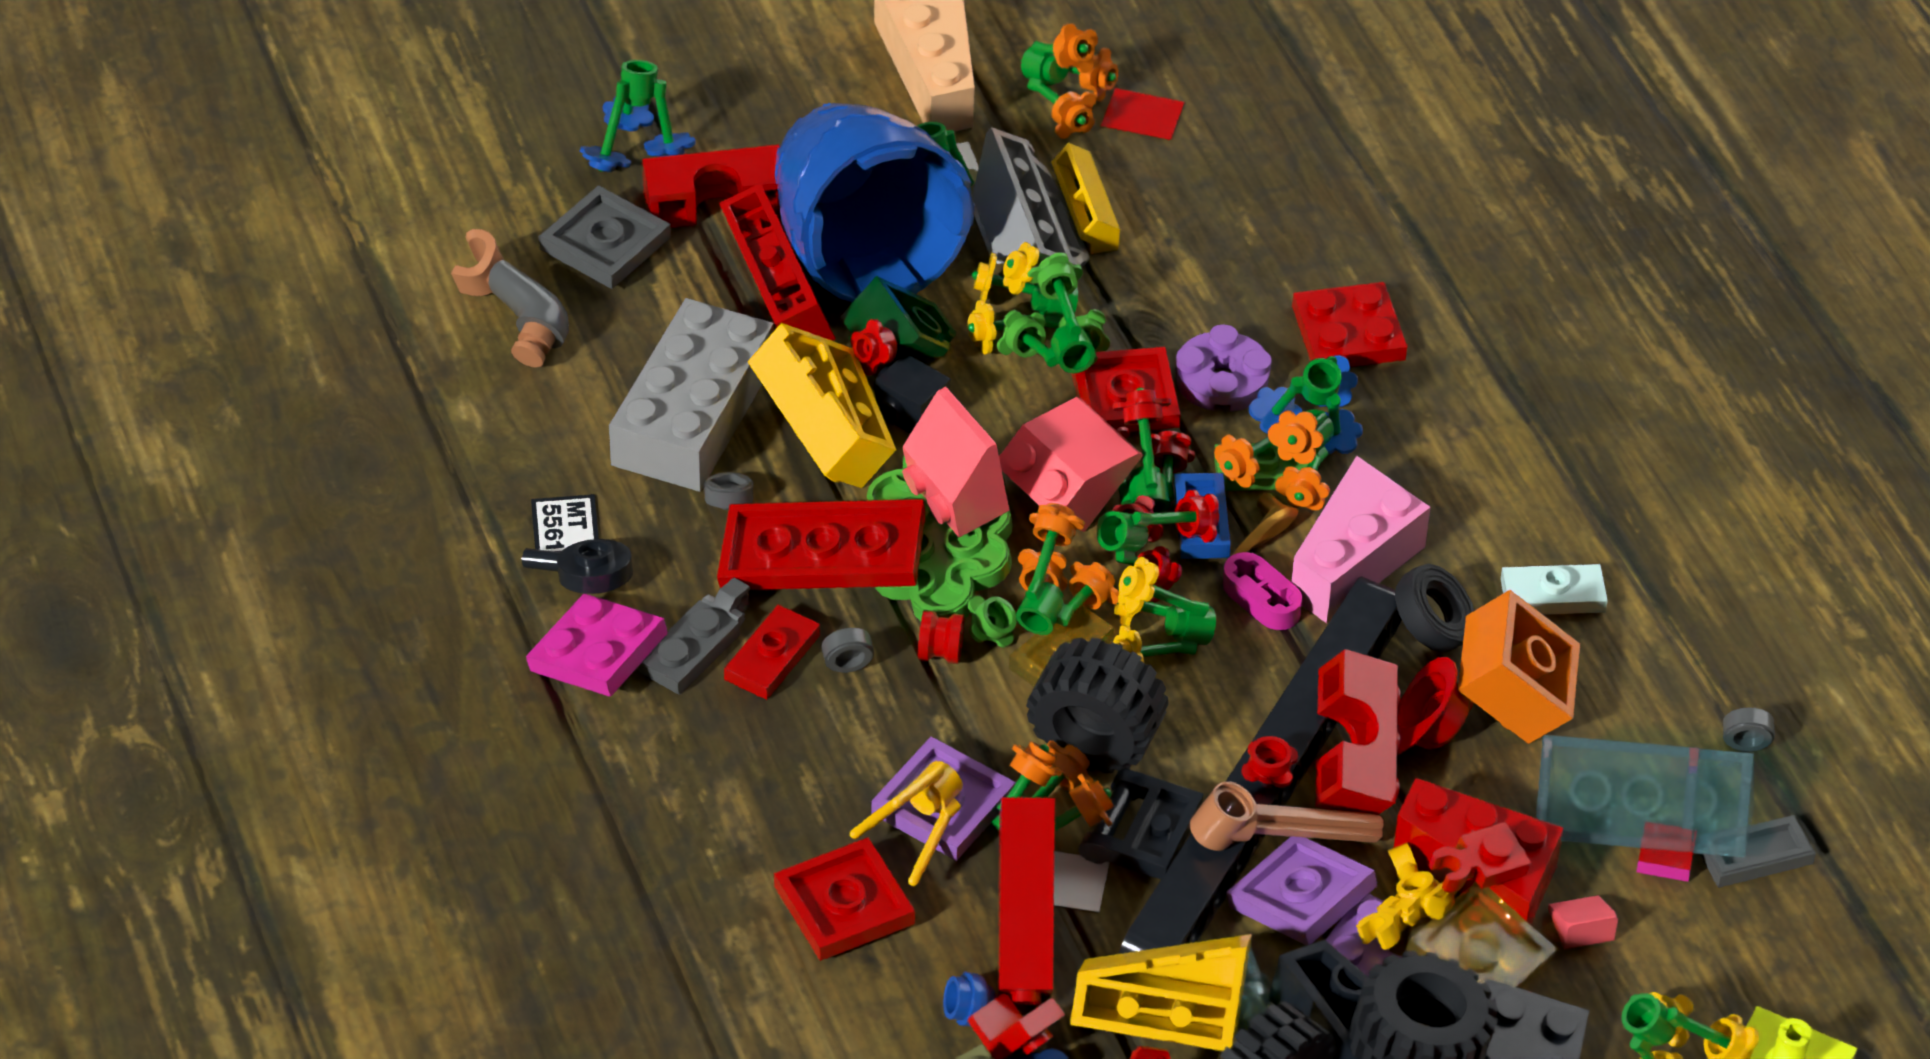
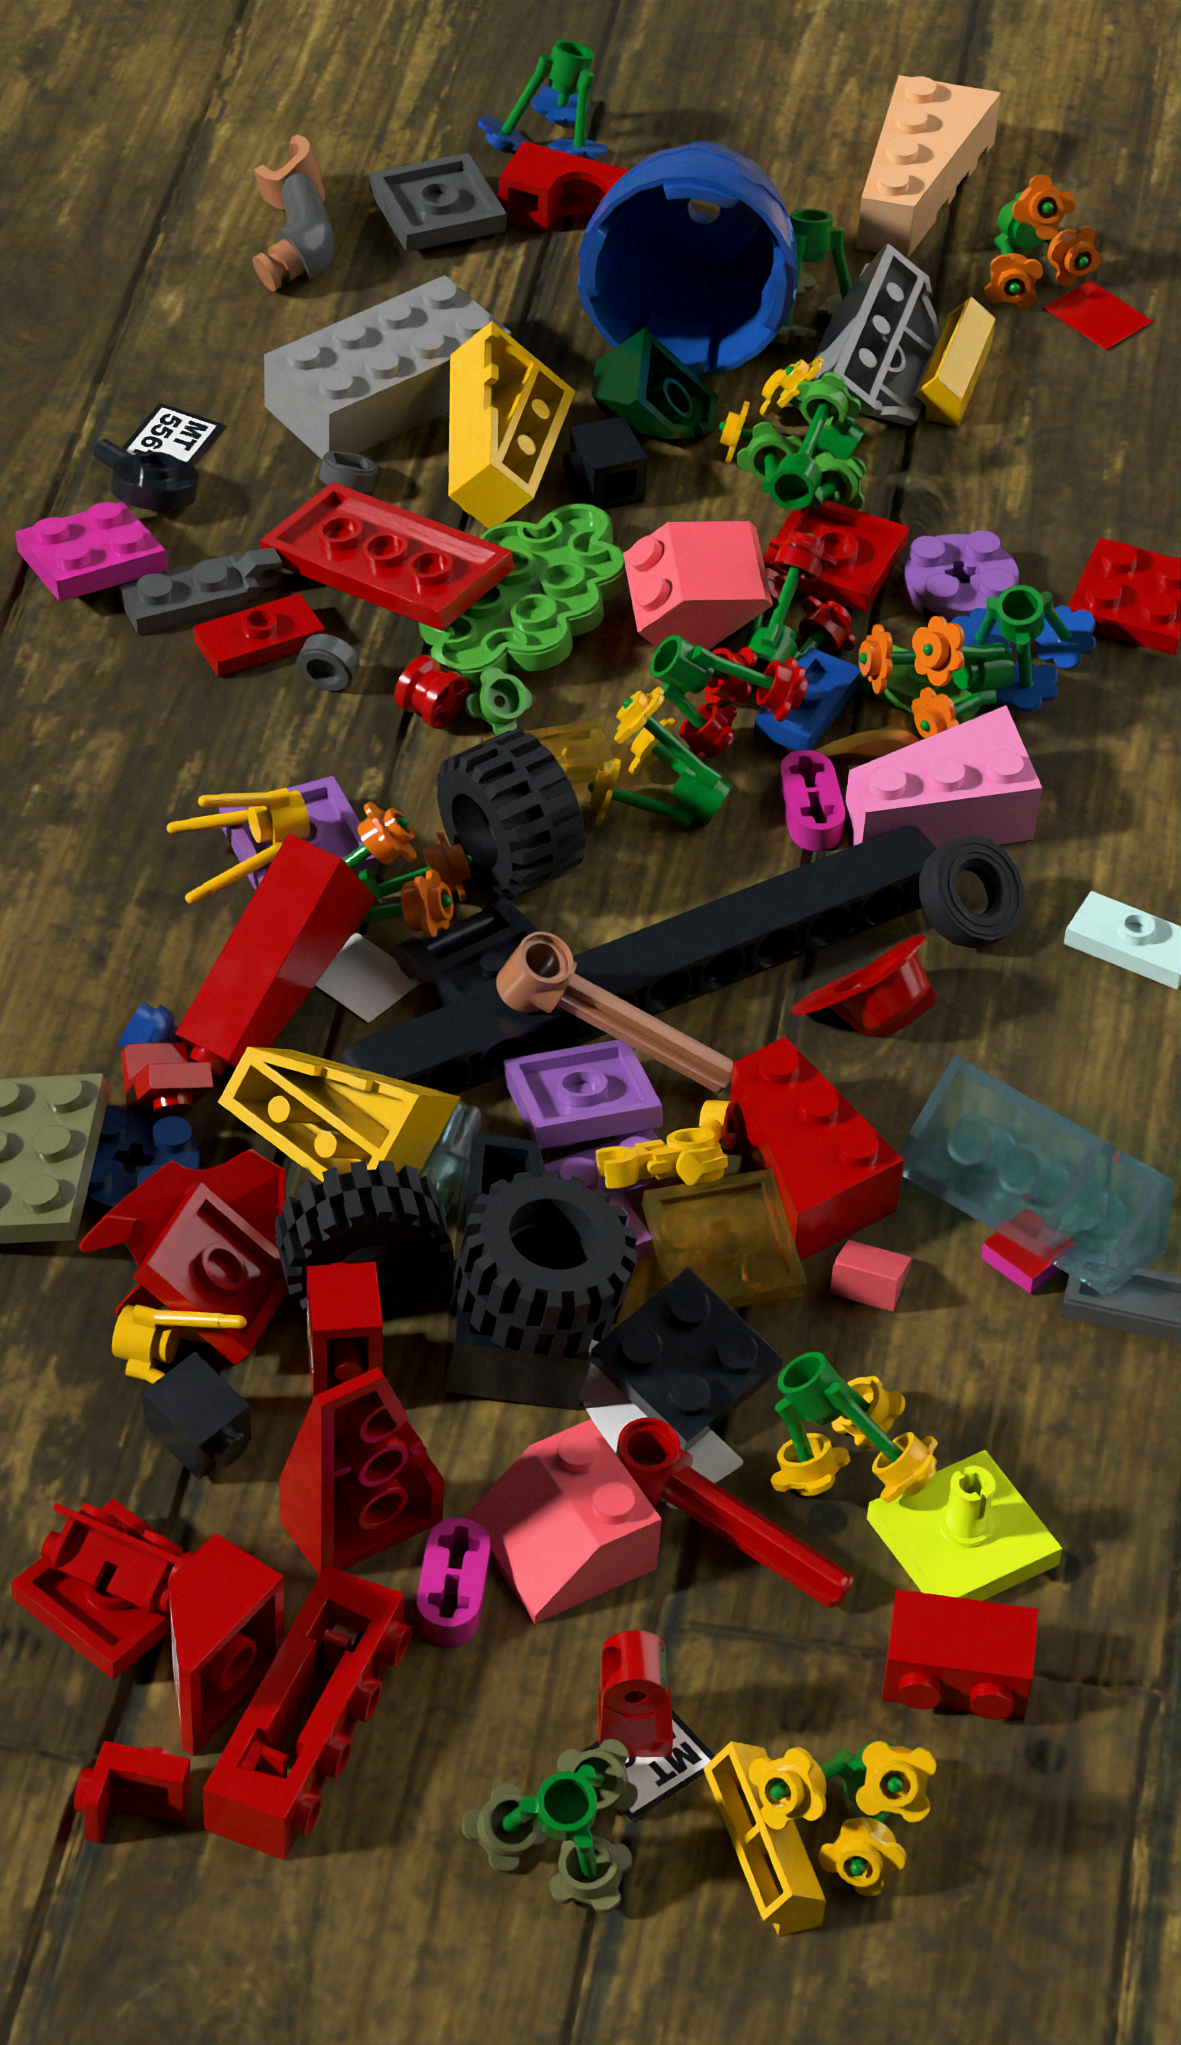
camera: 30 degrees right, 0 degrees up
red brick [719,183,836,341] -> none
red plate [774,837,915,961] -> none
red plate [851,319,897,375] -> none
coral slope [902,387,1010,538] -> none
plant [1016,503,1120,635] -> none
red plate [1242,736,1298,788] -> none
arch [1315,649,1401,815] -> none
red plate [1429,822,1531,892] -> none
orange brick [1458,589,1580,744] -> none

